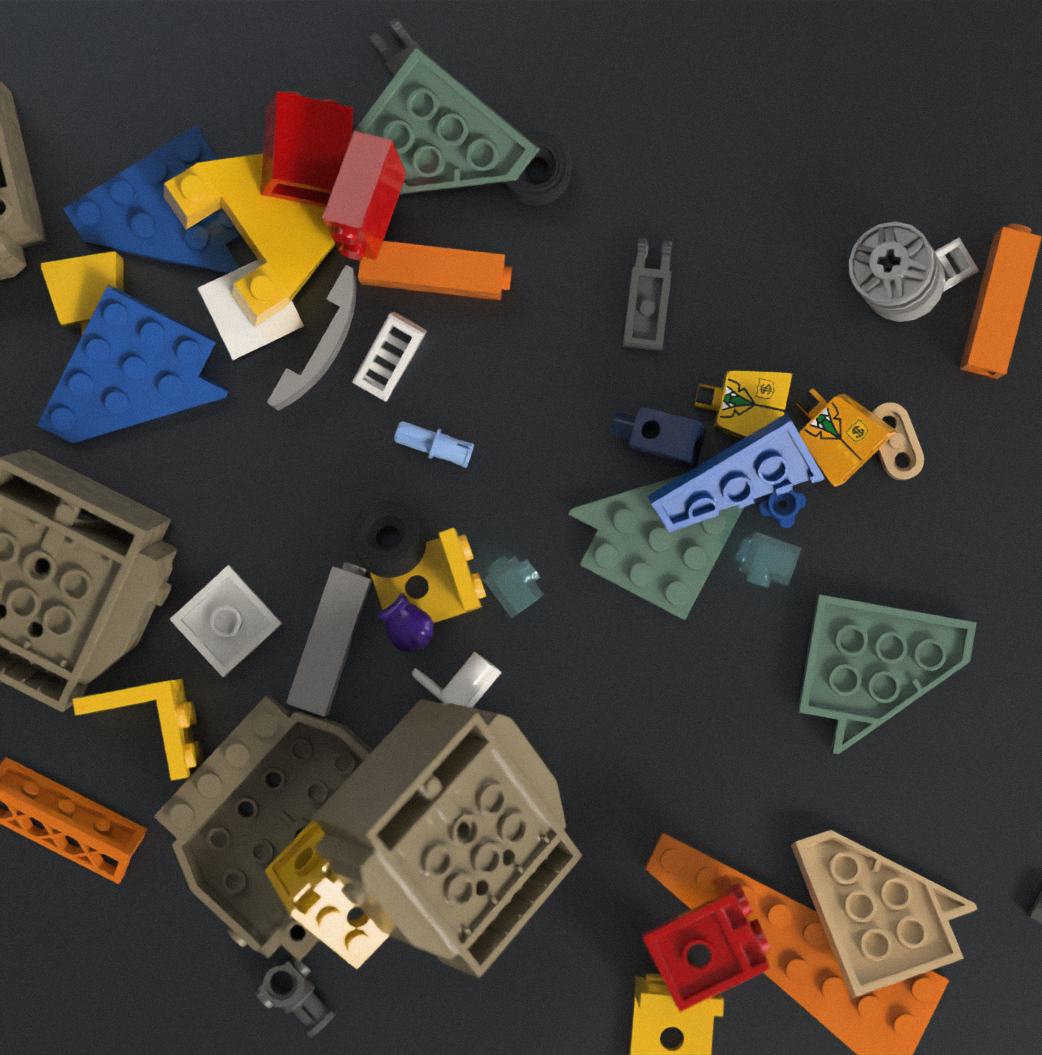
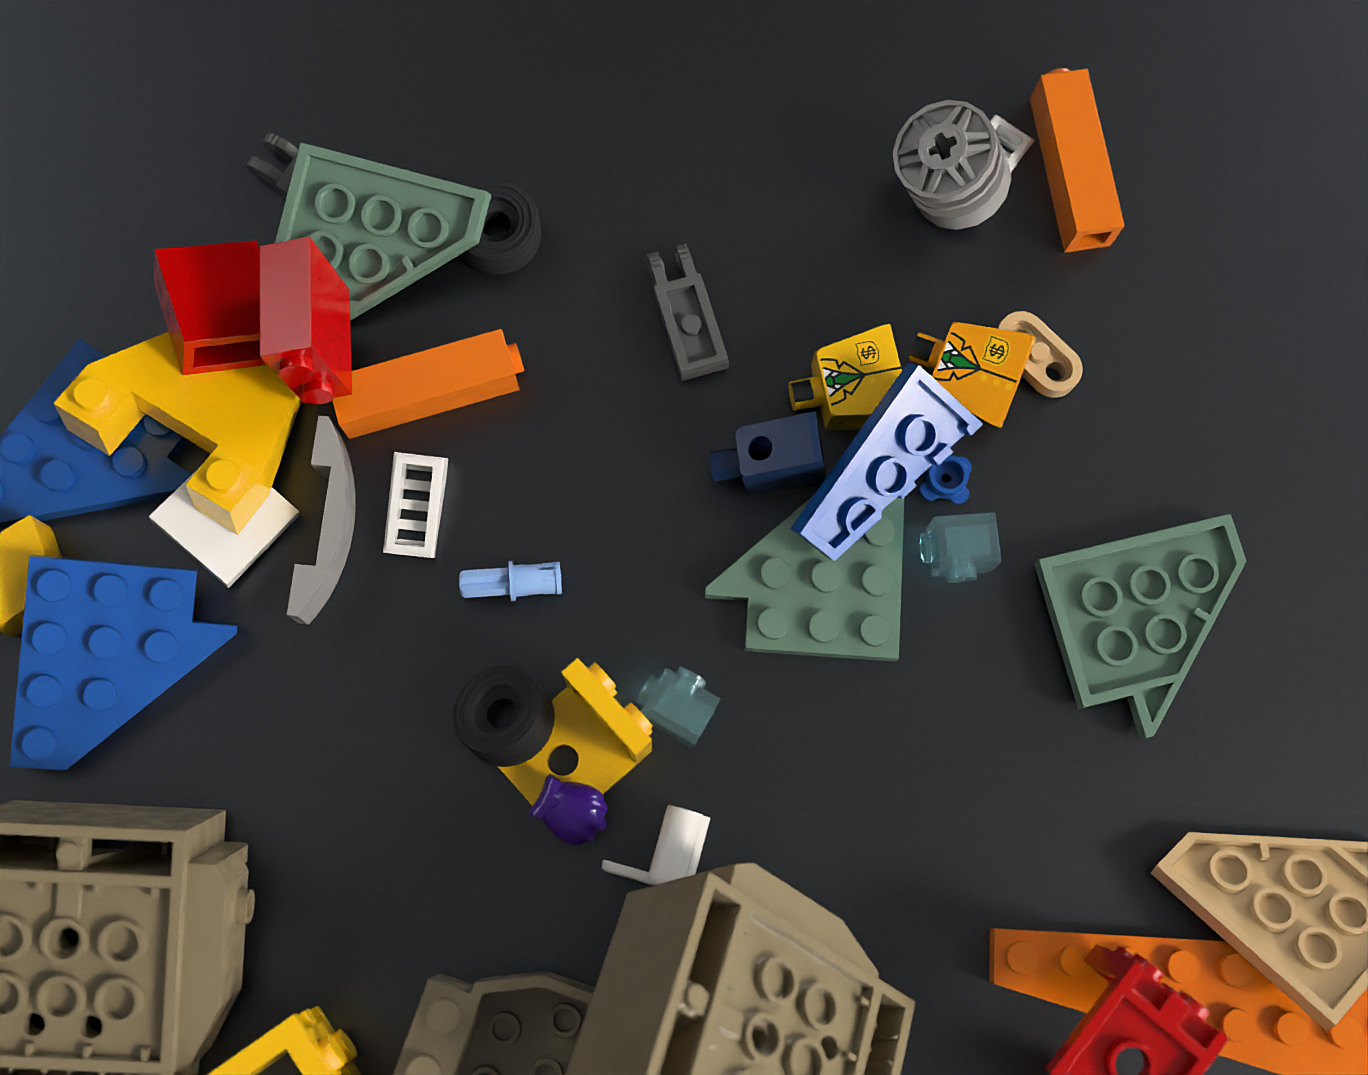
camera: 30 degrees left, 10 degrees down
white tile [170,565,283,677] -> none
light grey brick [286,562,373,716] -> none

